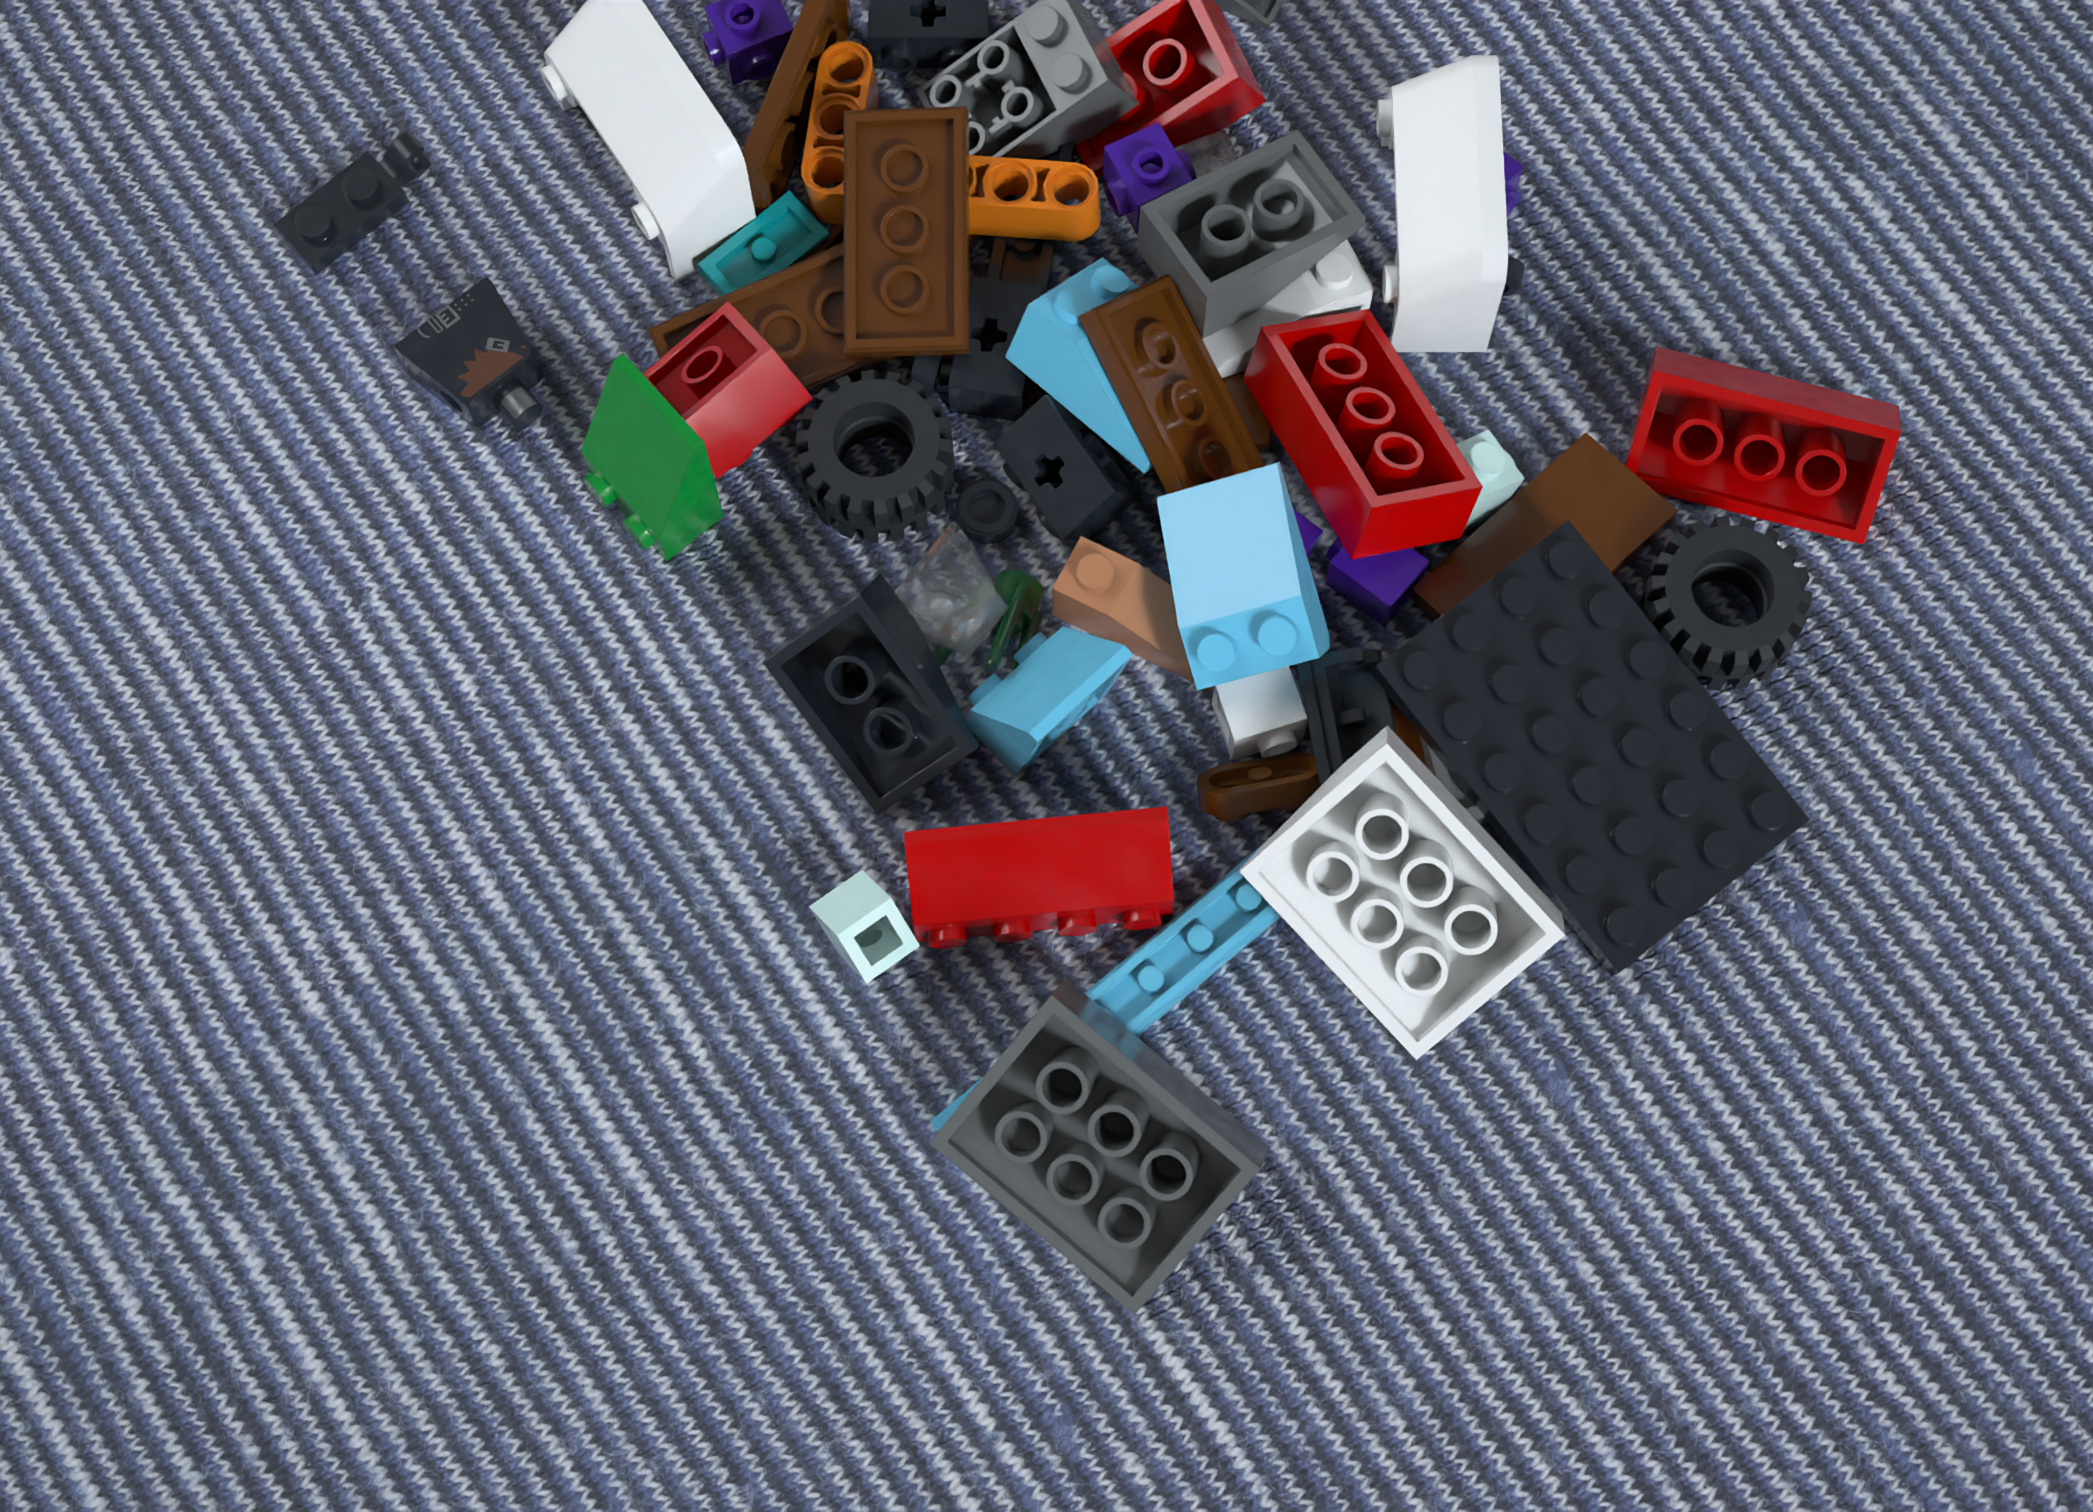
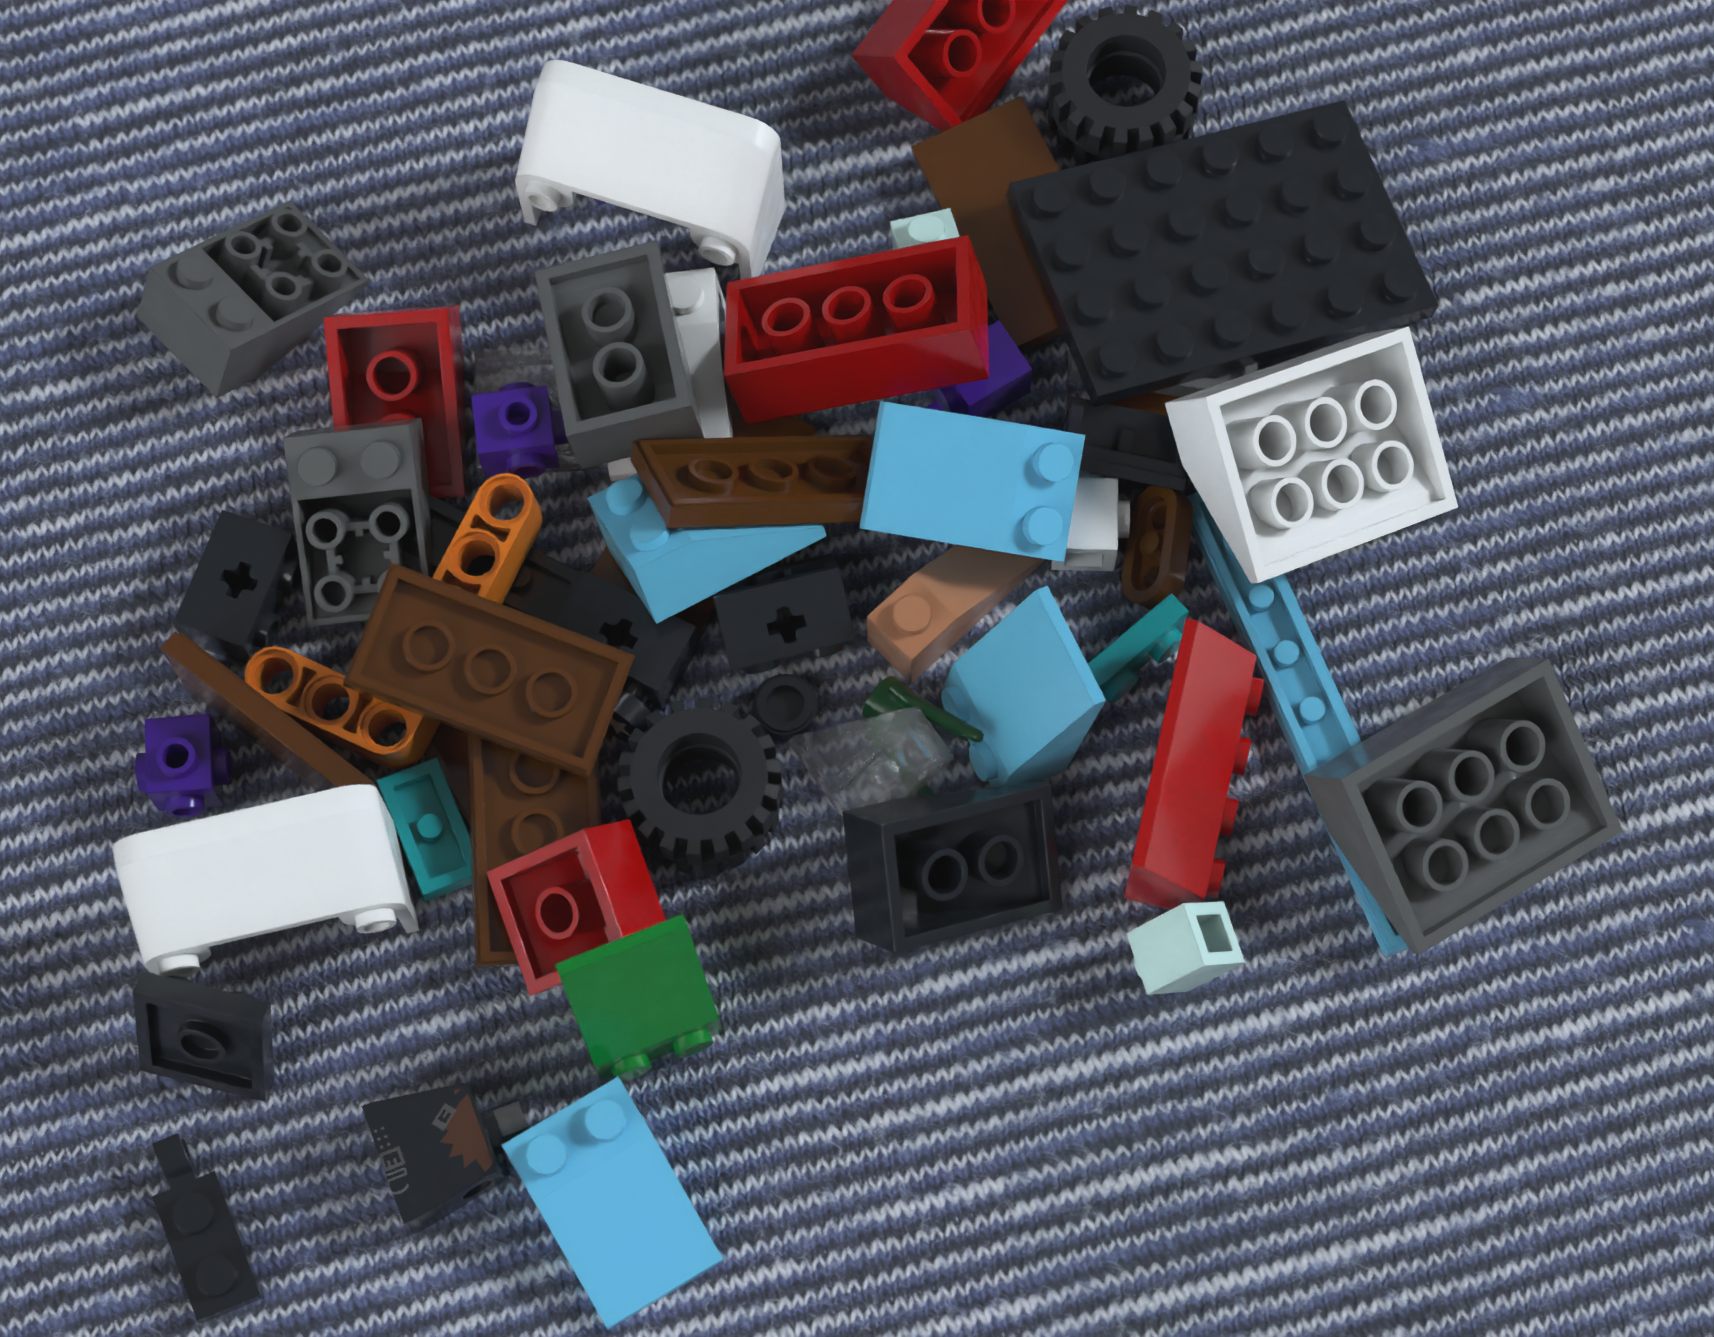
camera: 70 degrees left, 0 degrees up
none -> black plate [133,971,274,1102]
none -> medium azure slope [502,1076,724,1330]
none -> teal plate [1088,593,1189,704]

